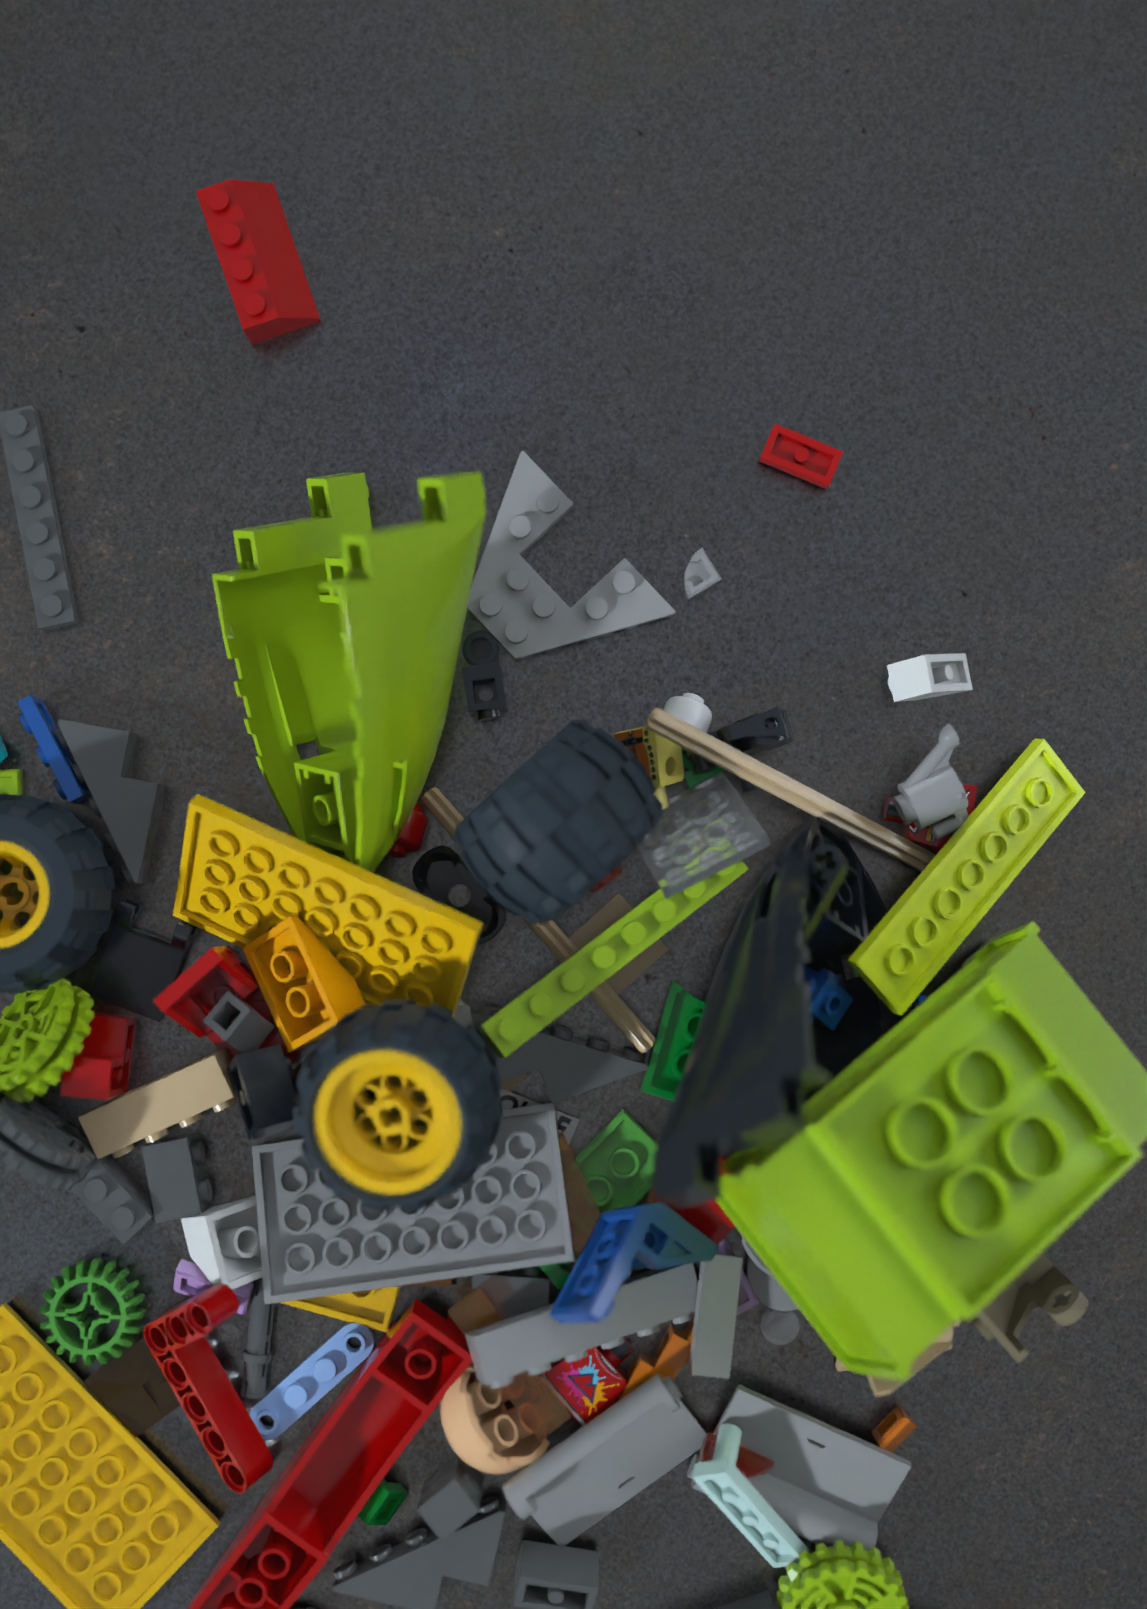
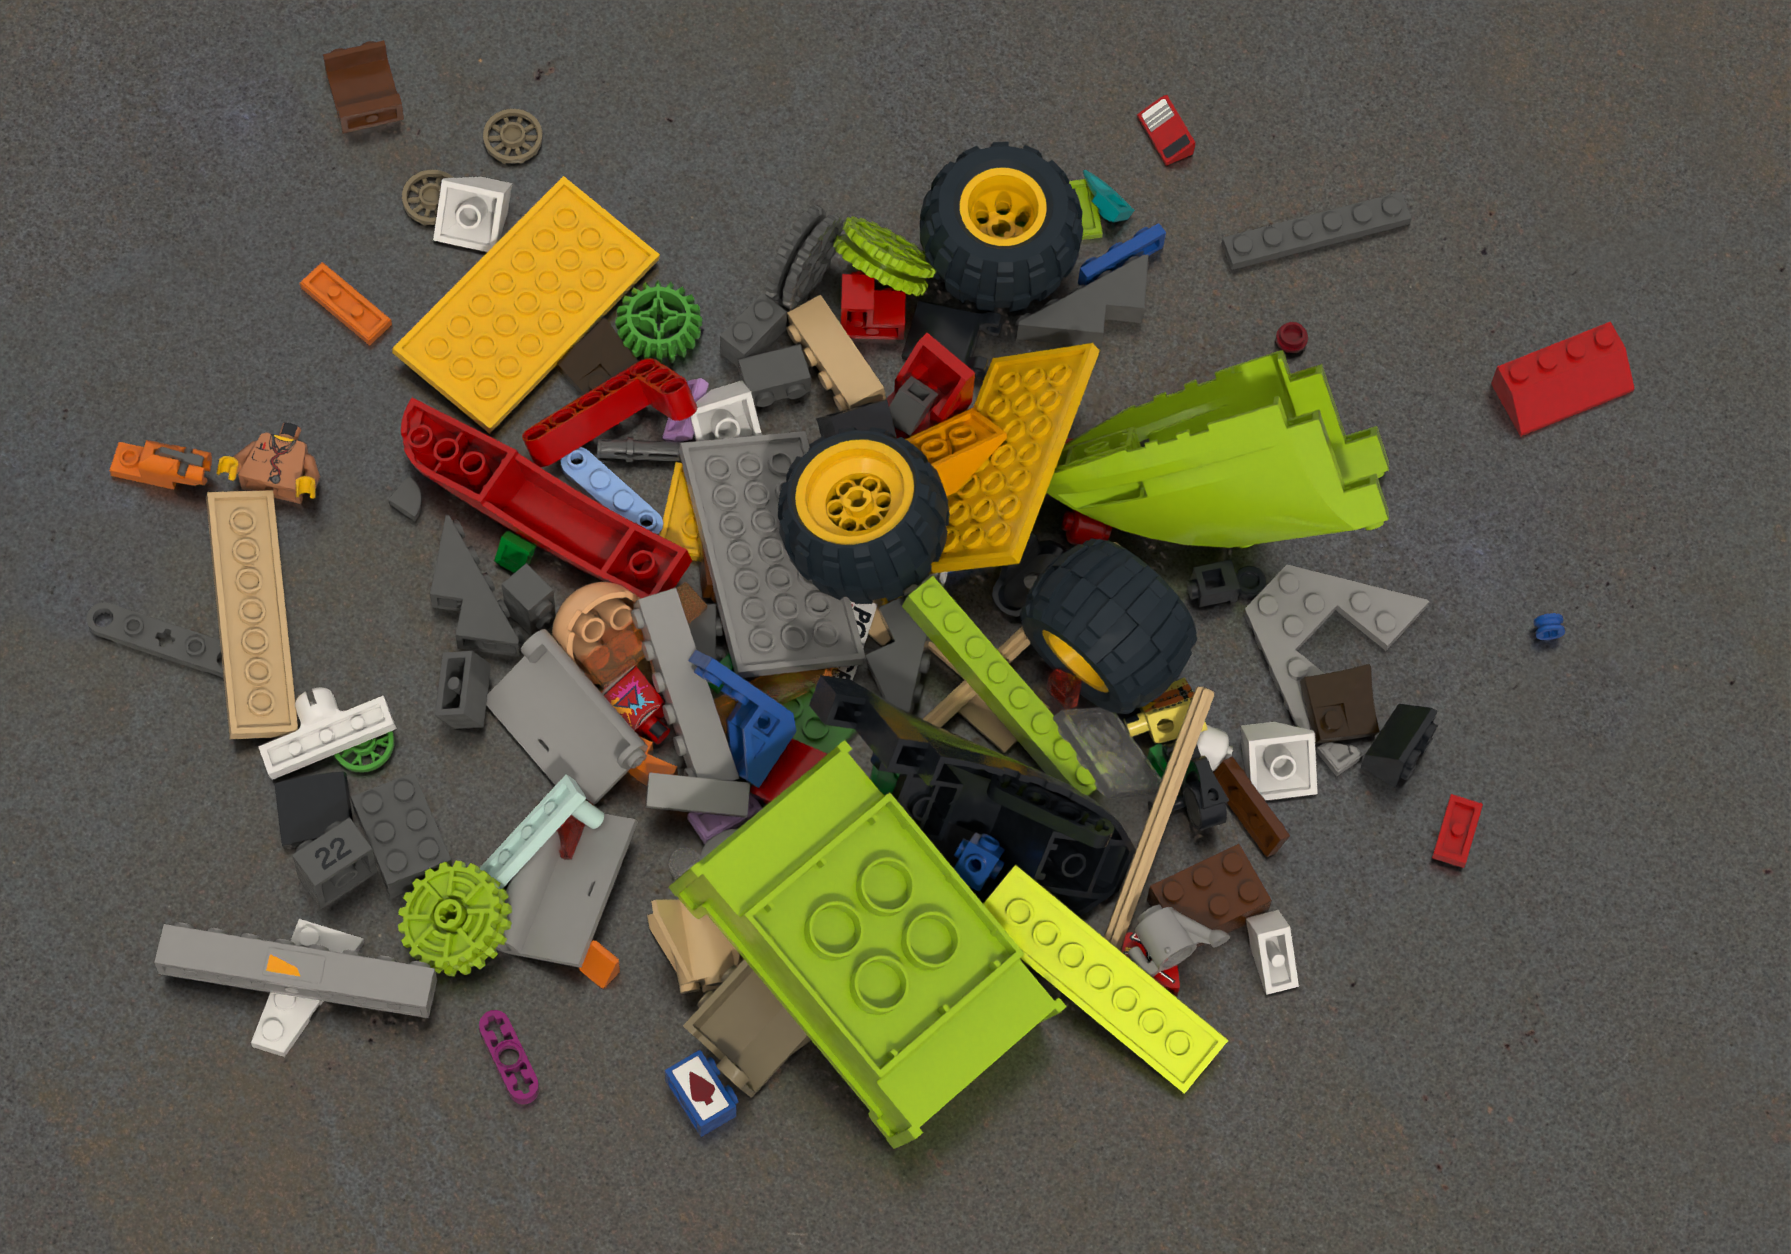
camera: 80 degrees right, 20 degrees down
none -> magenta beam [479,1010,539,1104]
none -> brick [665,1050,739,1137]
none -> reddish brown piece [1147,844,1272,948]
none -> reddish brown plate [1214,756,1290,857]
none -> white slope [1241,722,1317,801]
none -> dark red plate [1276,322,1308,353]
none -> dark brown plate [1299,664,1380,744]
none -> black slope [1361,704,1438,788]
none -> blue bush [1533,613,1565,640]

